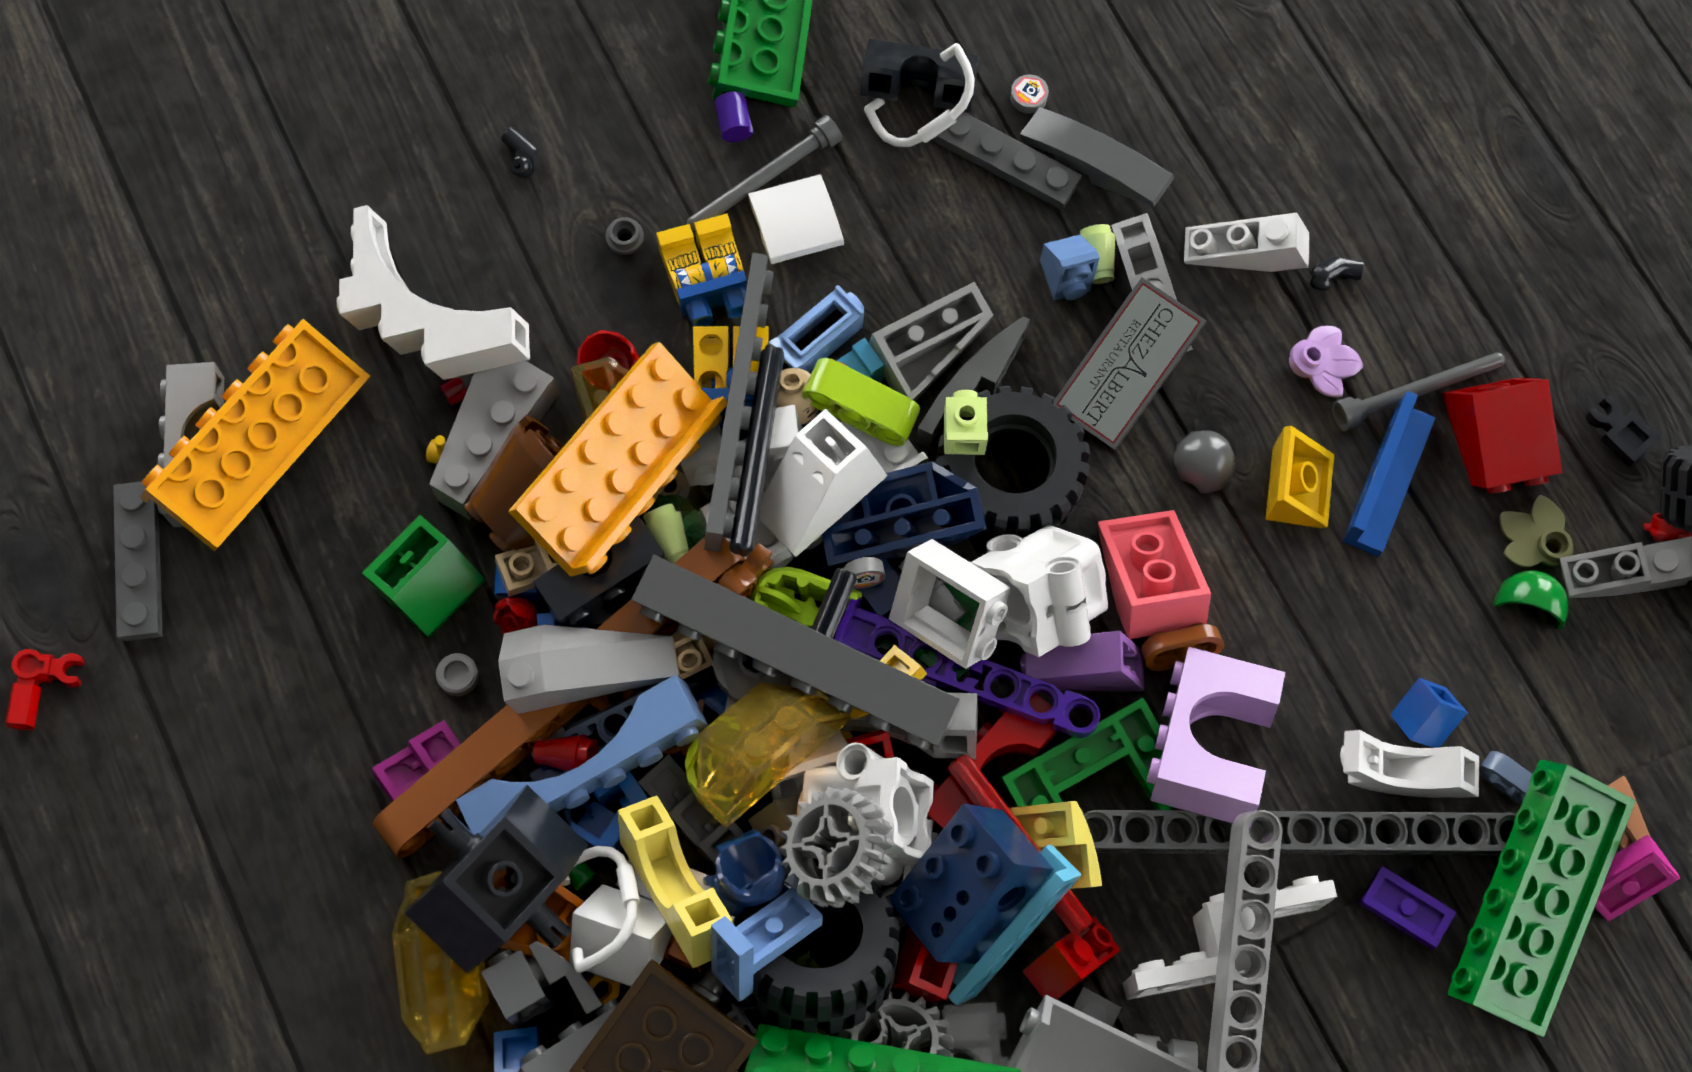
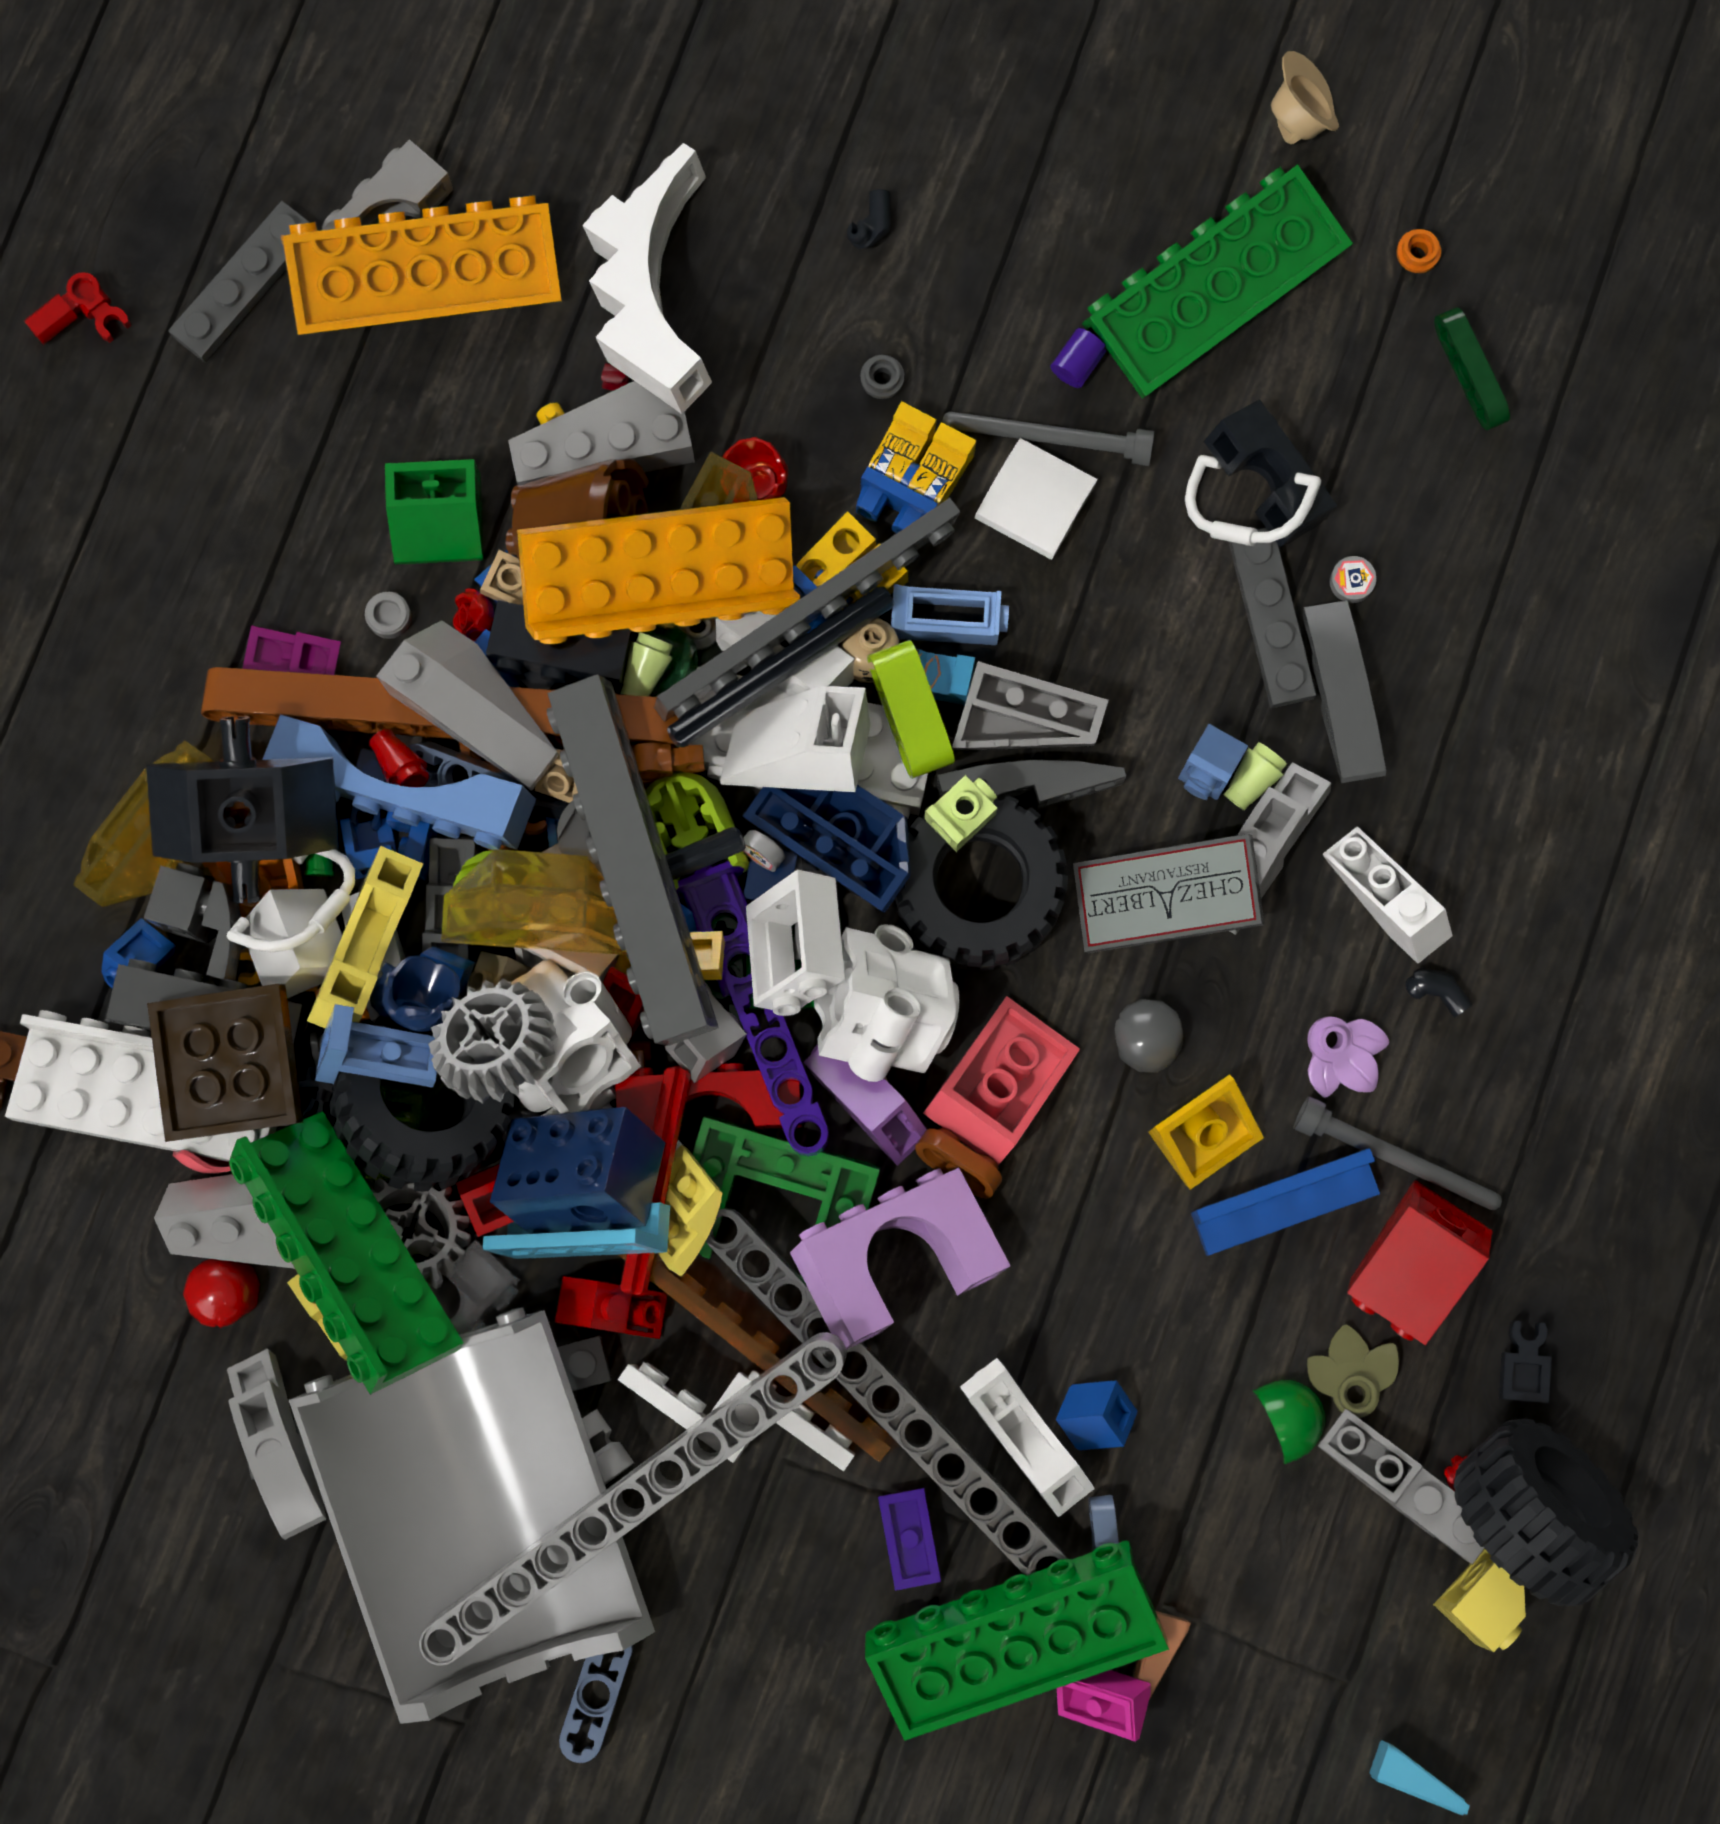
camera: 50 degrees right, 10 degrees up
none -> clear orange plate [618,1253,891,1463]

